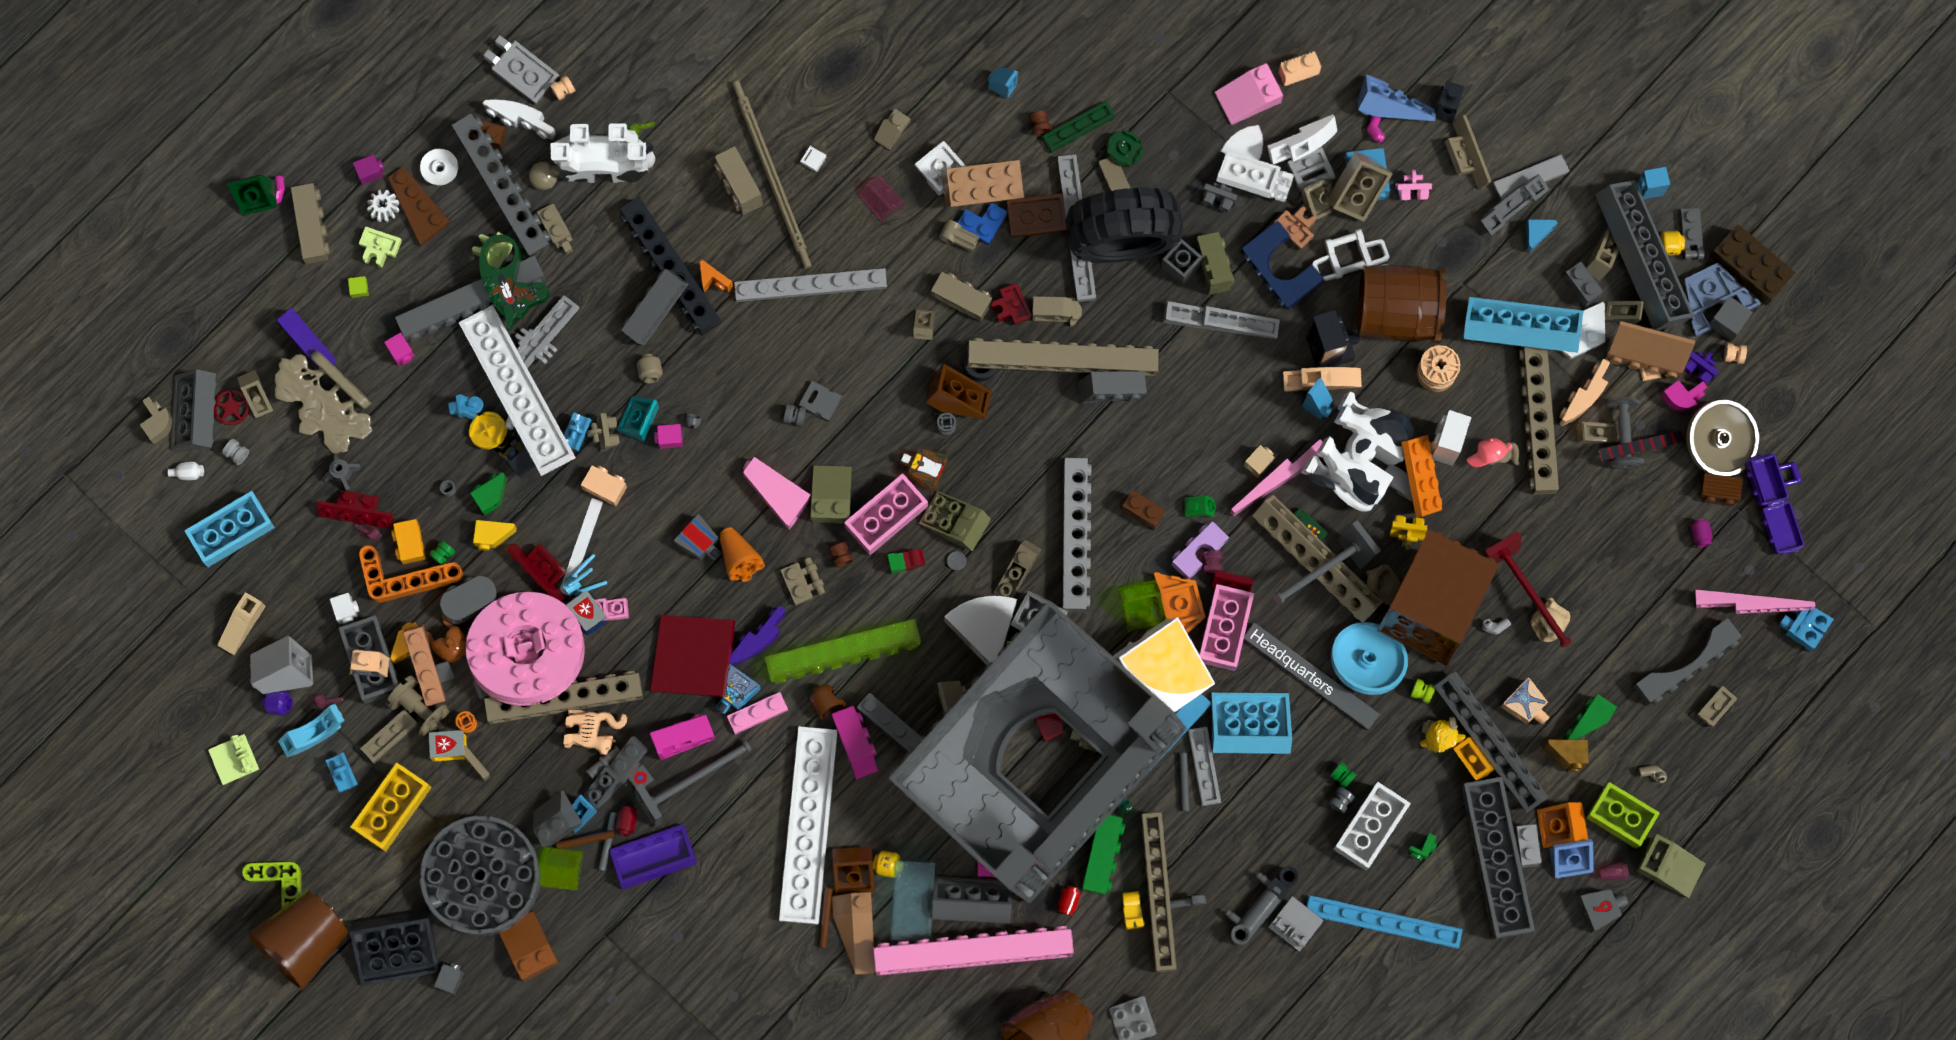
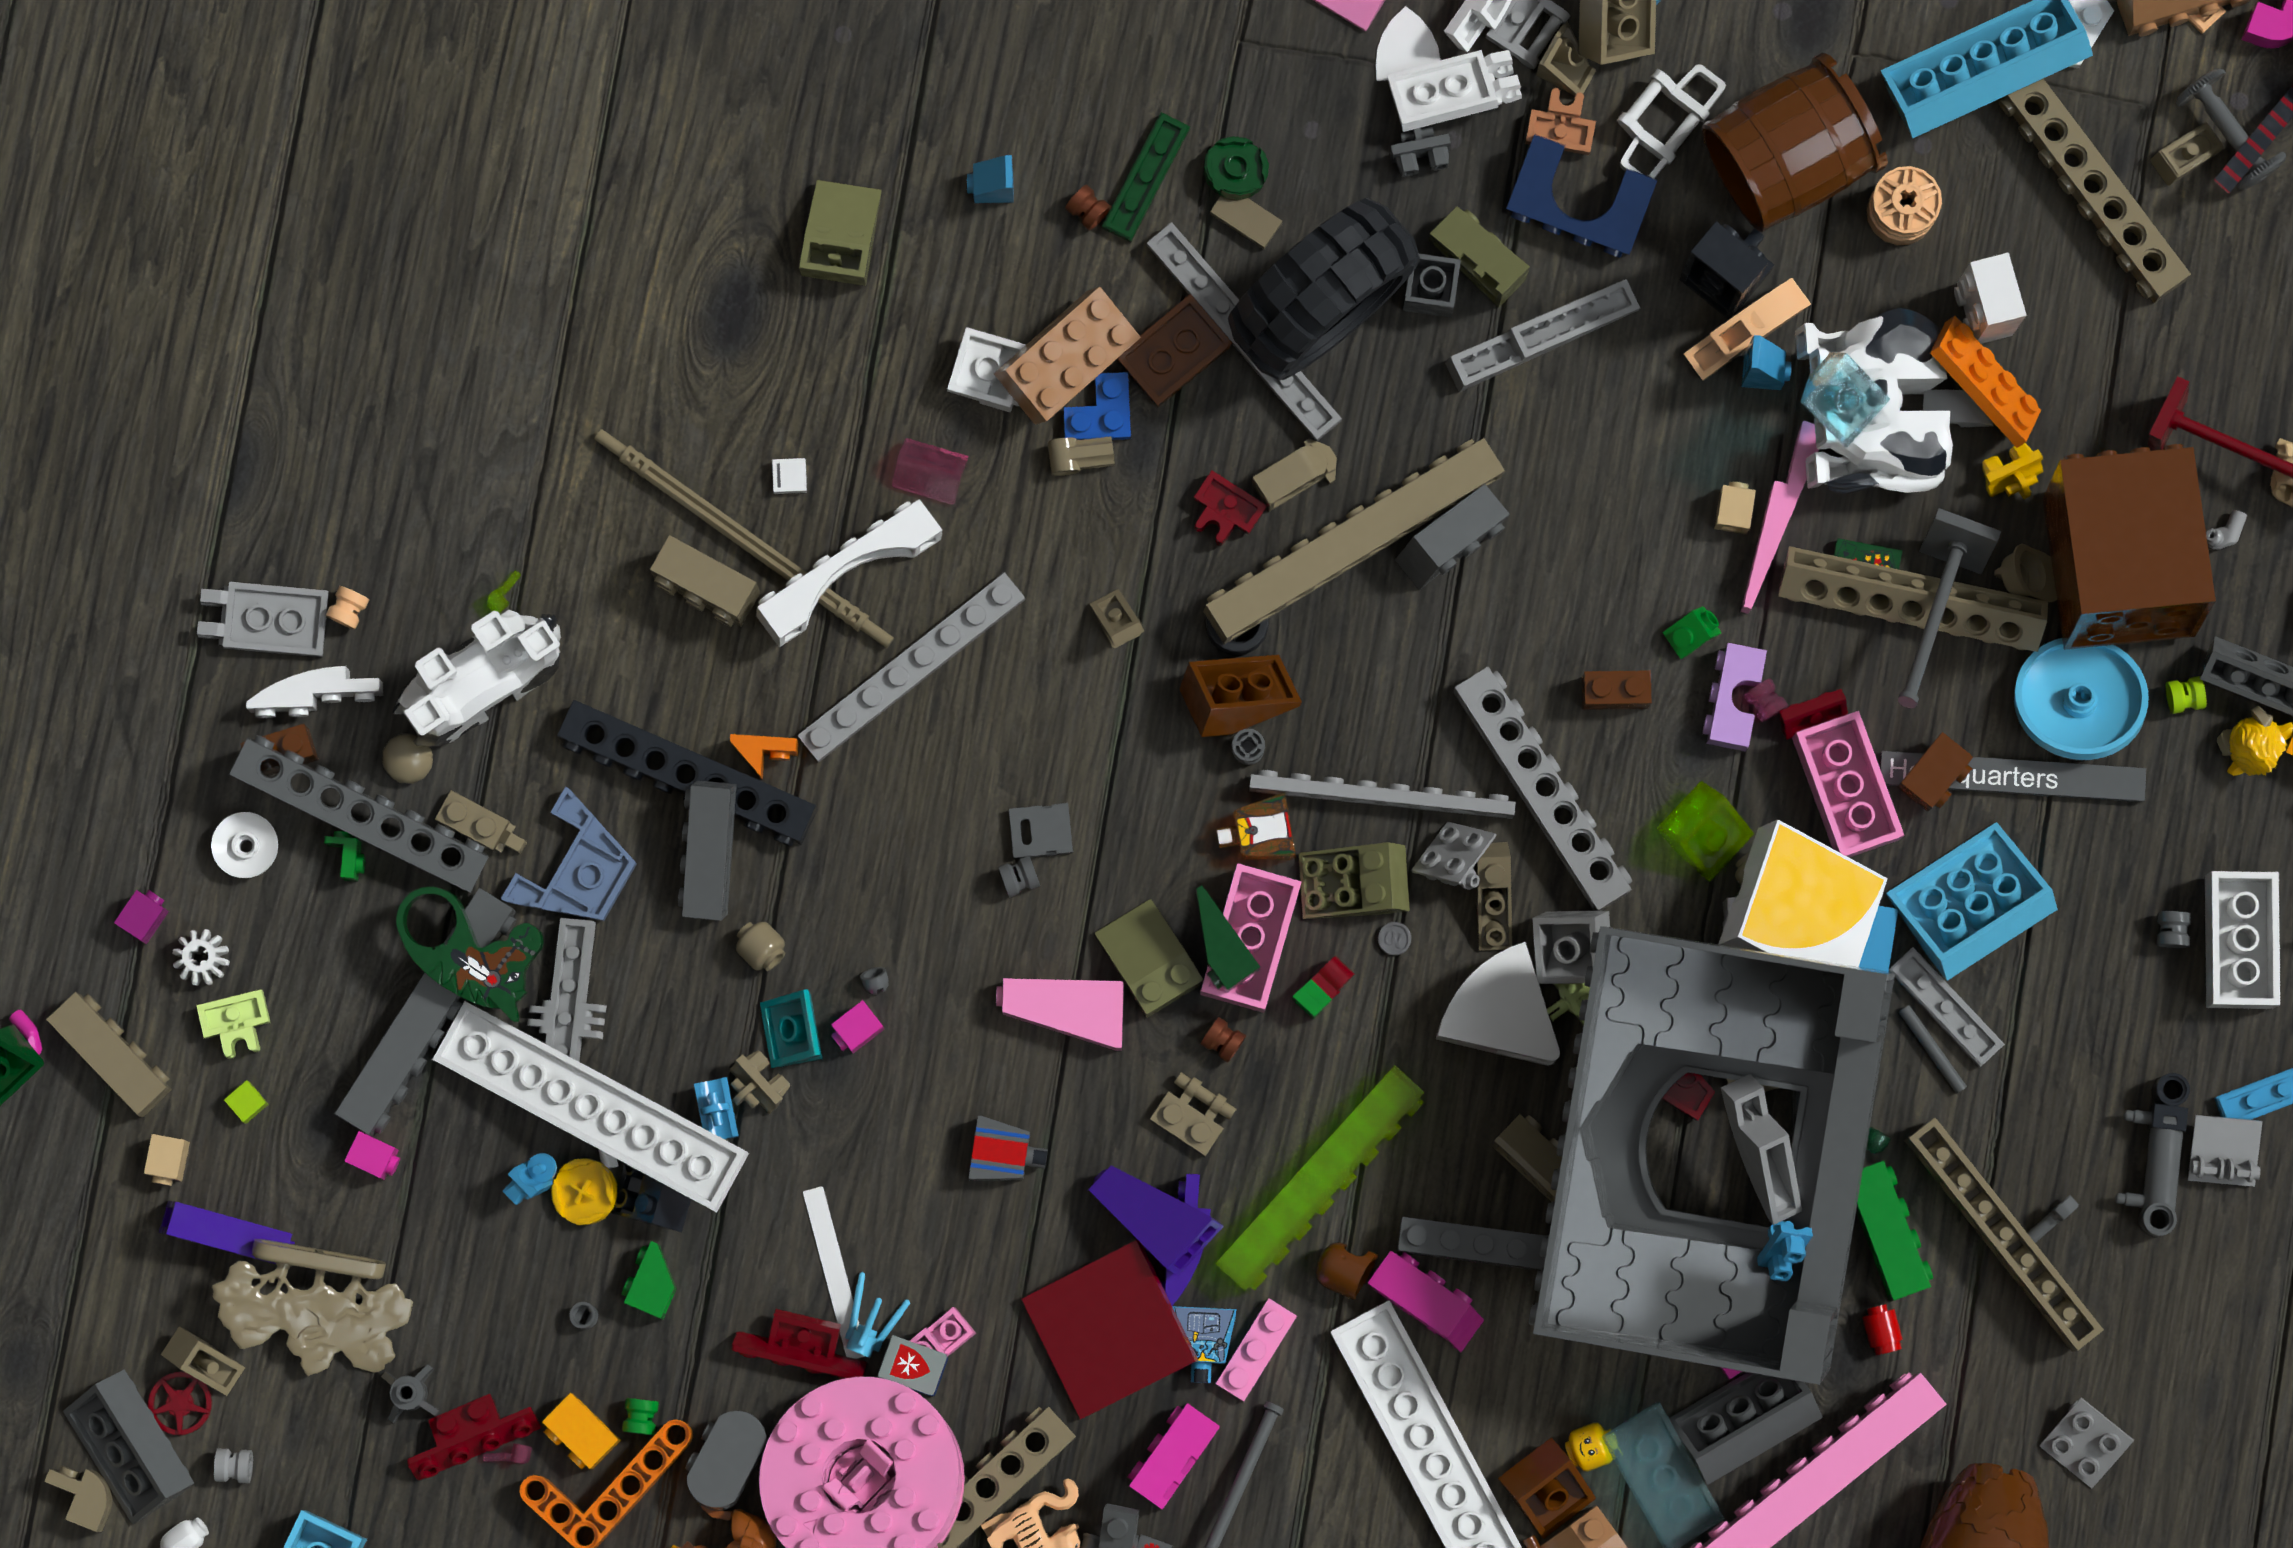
camera: 30 degrees left, 5 degrees up
reddish brown wing [388,167,451,247] -> none
yellowish green plate [472,232,515,270] -> none
yellow slope [473,520,517,551] -> none
light nougat brick [581,466,627,507] -> none
orange cone [720,527,765,582] -> none
dark tan slope [874,109,911,150] -> none
dark tan brick [931,272,992,322] -> none
yellow leg [1122,891,1144,930] -> none
orange wing [1153,572,1206,634] -> none
green wheel [1330,762,1357,789] -> none
coral hair [1466,438,1520,467] -> none
light nougat slope [1559,359,1610,426] -> none
none -> tan brick [144,1134,190,1186]
none -> green bracket [324,831,366,882]
none -> sand blue wing [501,787,637,921]
none -> white arch [756,499,942,647]
none -> olive slope [799,180,882,286]
none -> dark purple slope [1089,1165,1224,1275]
none -> dark green slope [1196,885,1260,993]
none -> light grey plate [1249,770,1516,819]
none -> light grey hinge [1411,822,1497,890]
none -> light grey slope [1721,1074,1802,1225]
none -> dark azure hips [1757,1221,1813,1281]
none -> clear light blue slope [1800,351,1890,448]
none -> reddish brown brick [1897,732,1973,812]

